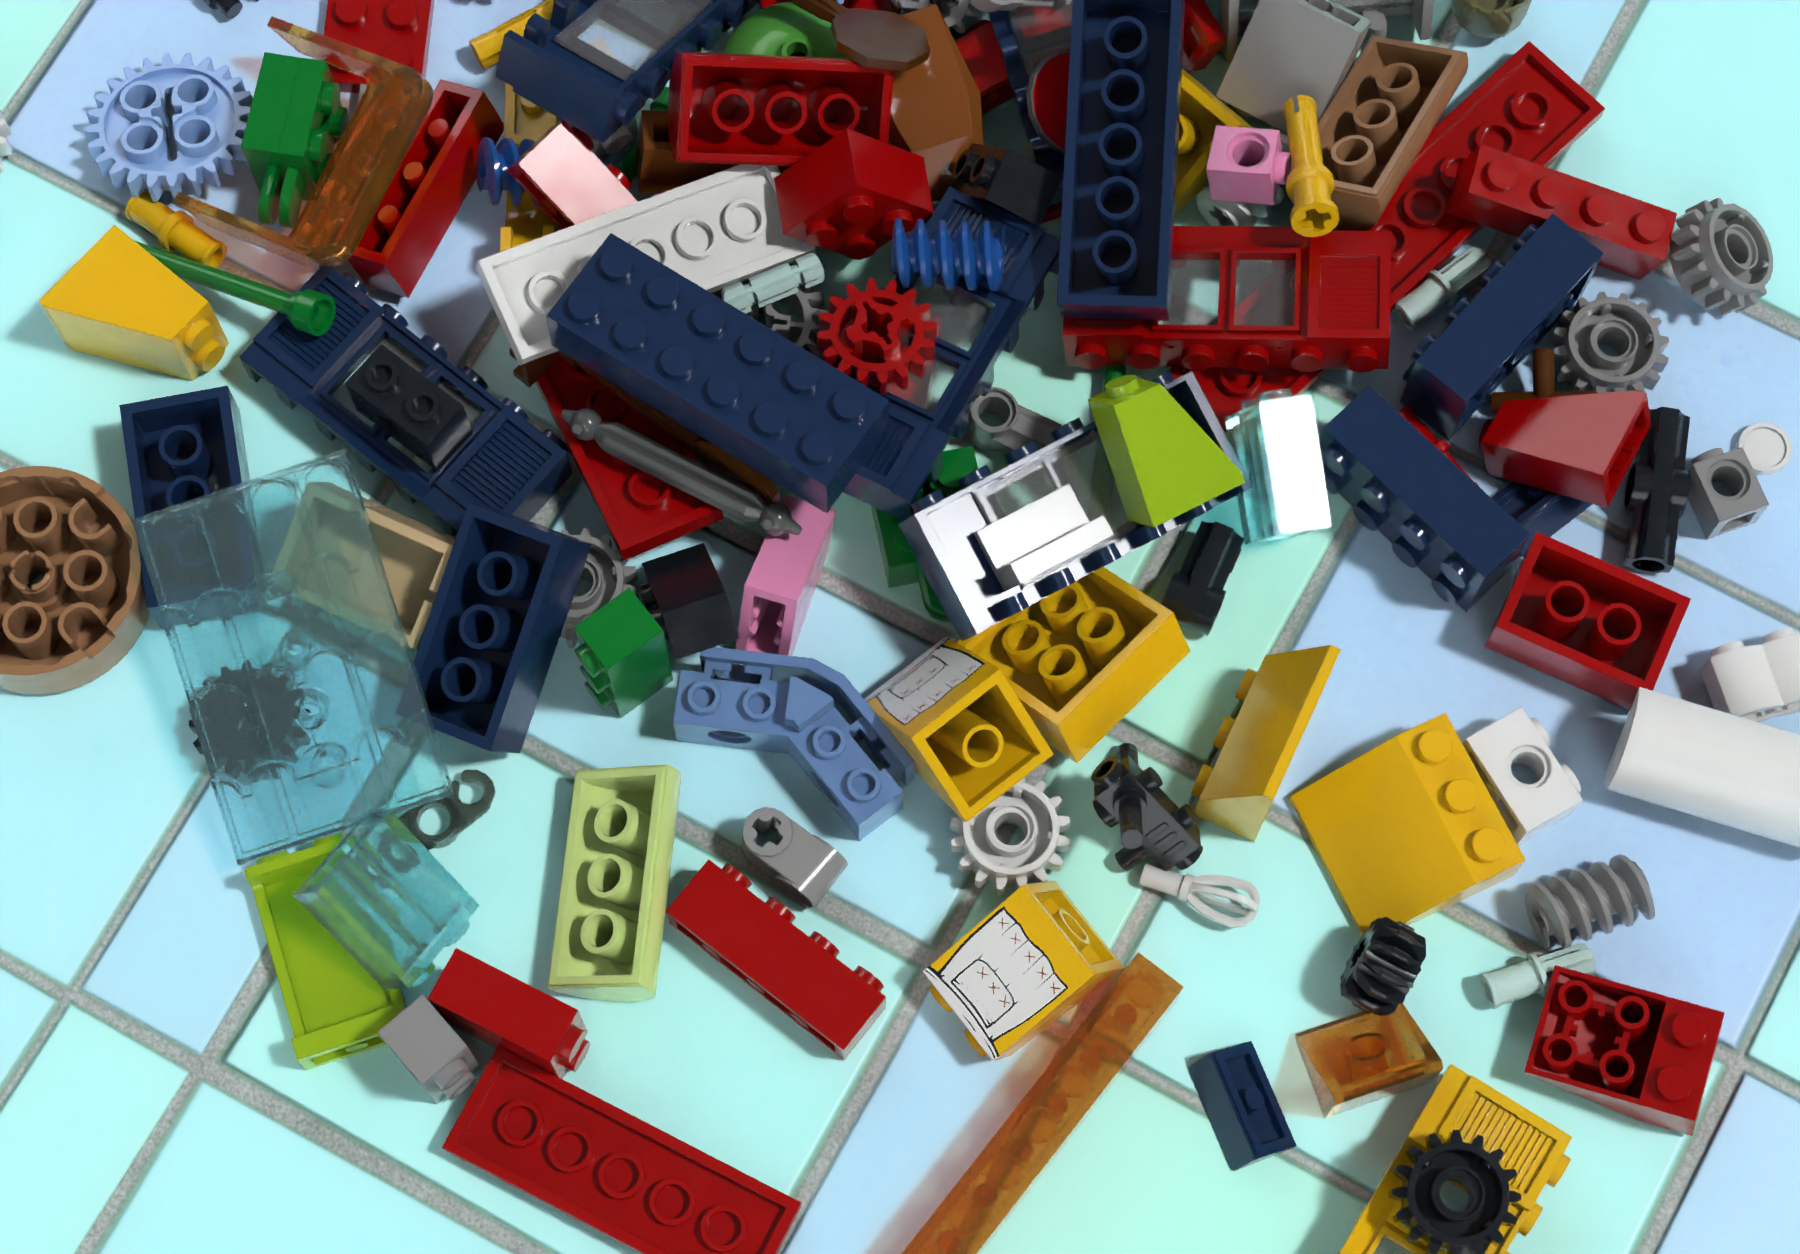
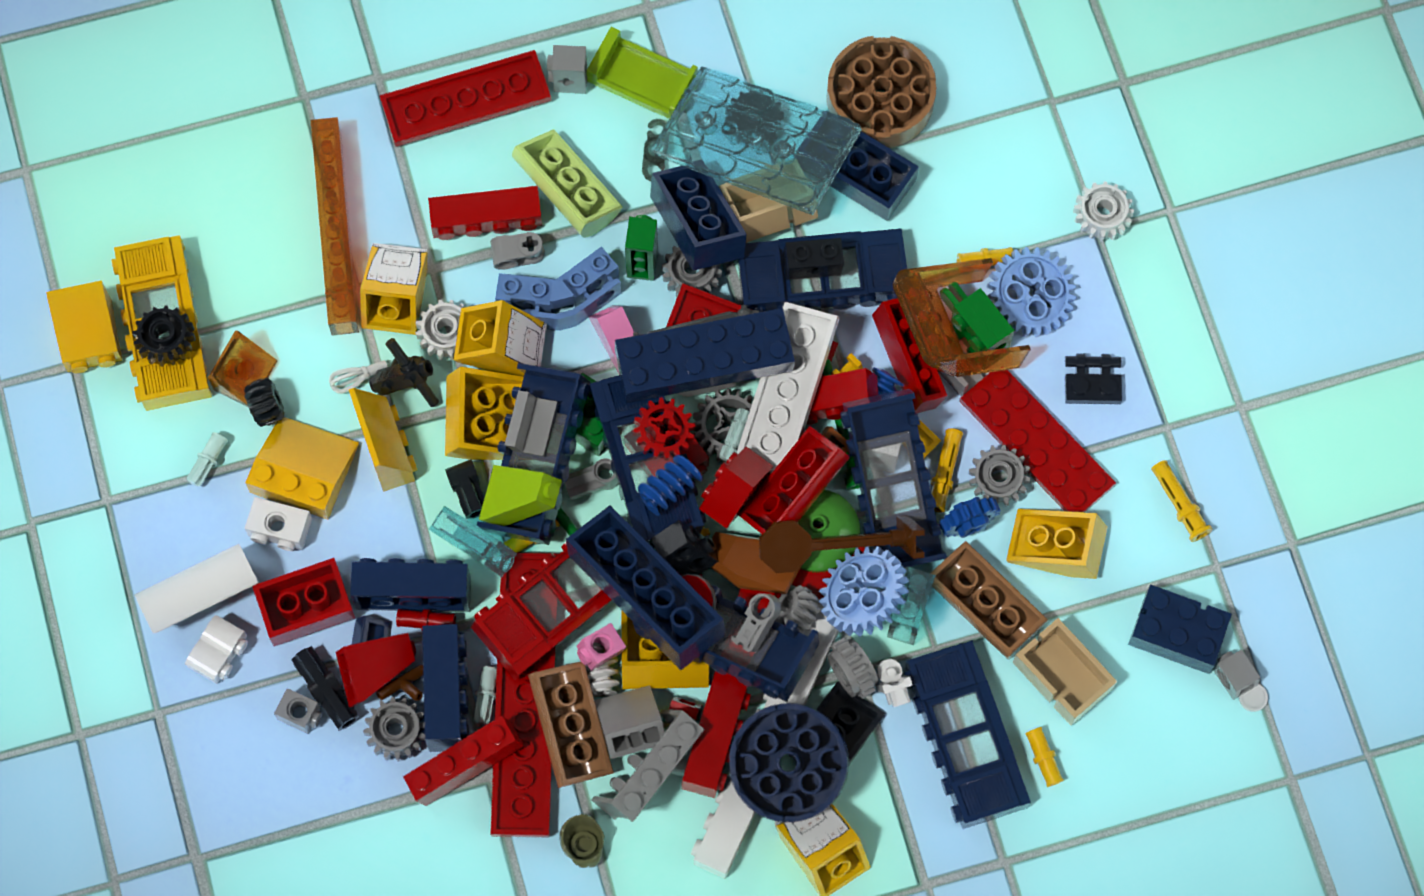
camera: 135 degrees right, 0 degrees up
yellow slope [39,225,229,381] -> none
green piece [135,241,336,336] -> none
clear light blue brick [293,810,480,990] -> none
red brick [427,948,590,1079] -> none
black brick [638,543,739,659] -> none
dark blue slope [1188,1041,1297,1171] -> none
yellow pin [1283,95,1339,237] -> none
red slope [1524,965,1725,1136] -> none
light grey piece [1525,854,1655,951] -> none
light grey gear [1669,198,1773,315] -> none
white piece [1736,422,1792,476] -> none

